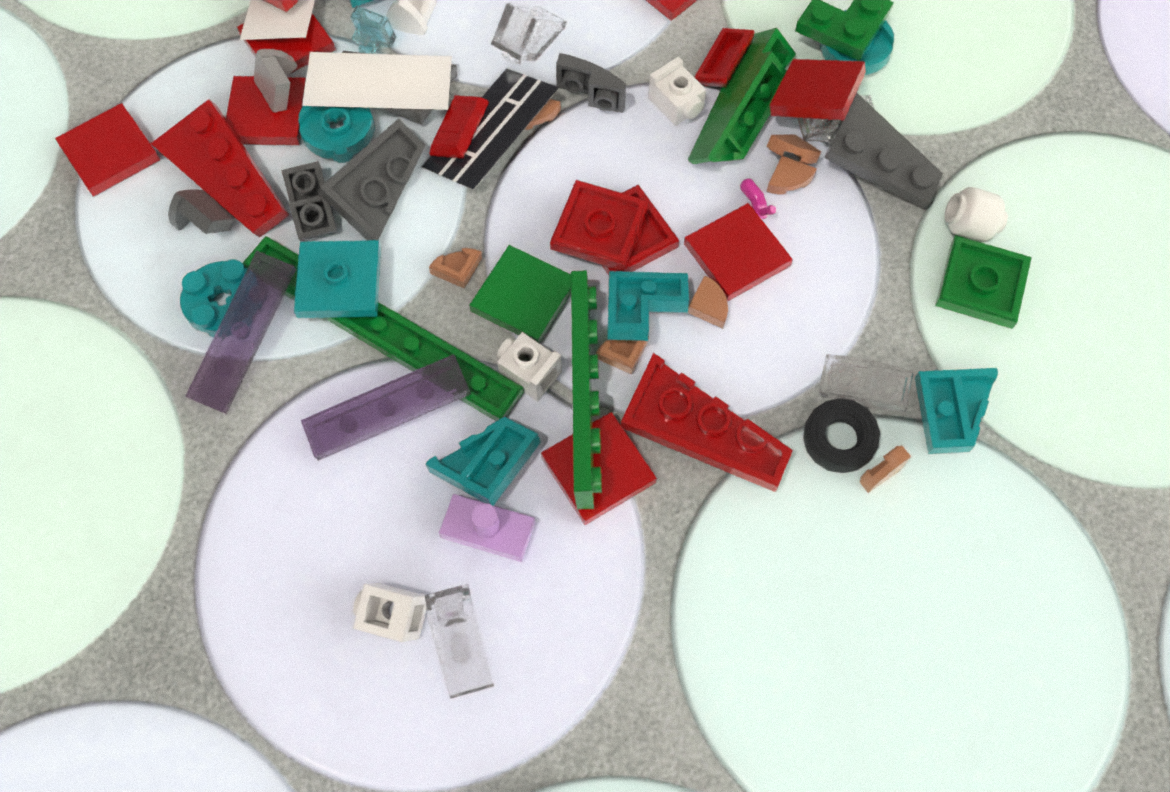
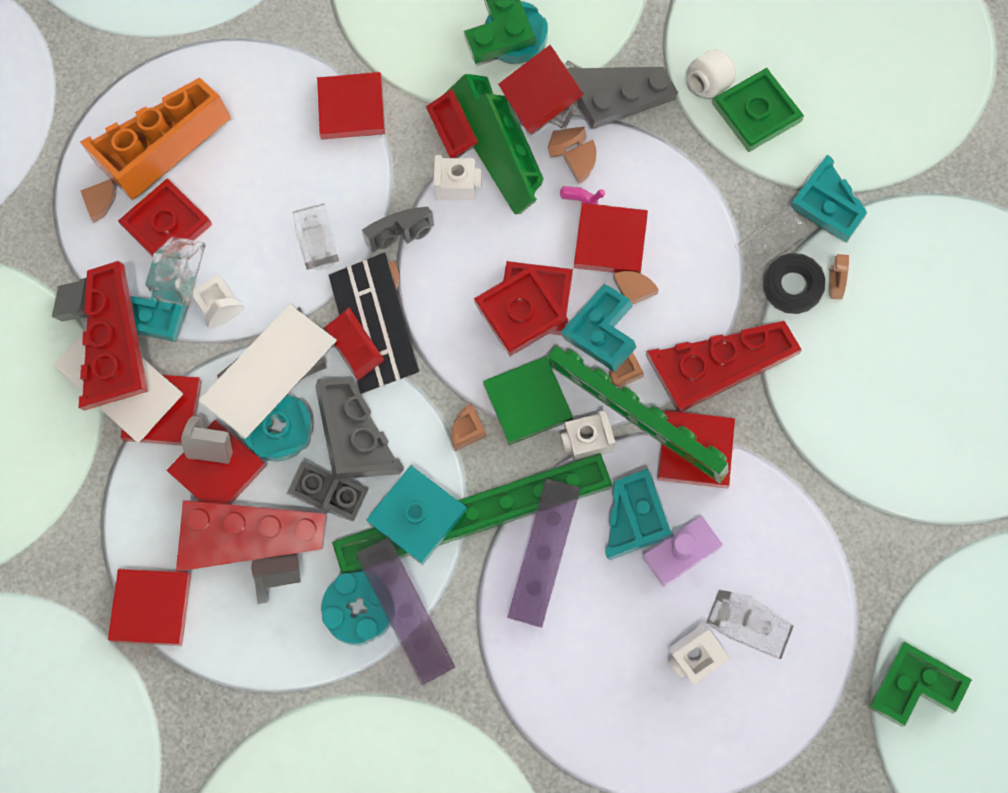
camera: 45 degrees left, 5 degrees up
clear light blue tile [350,5,397,54] -> none

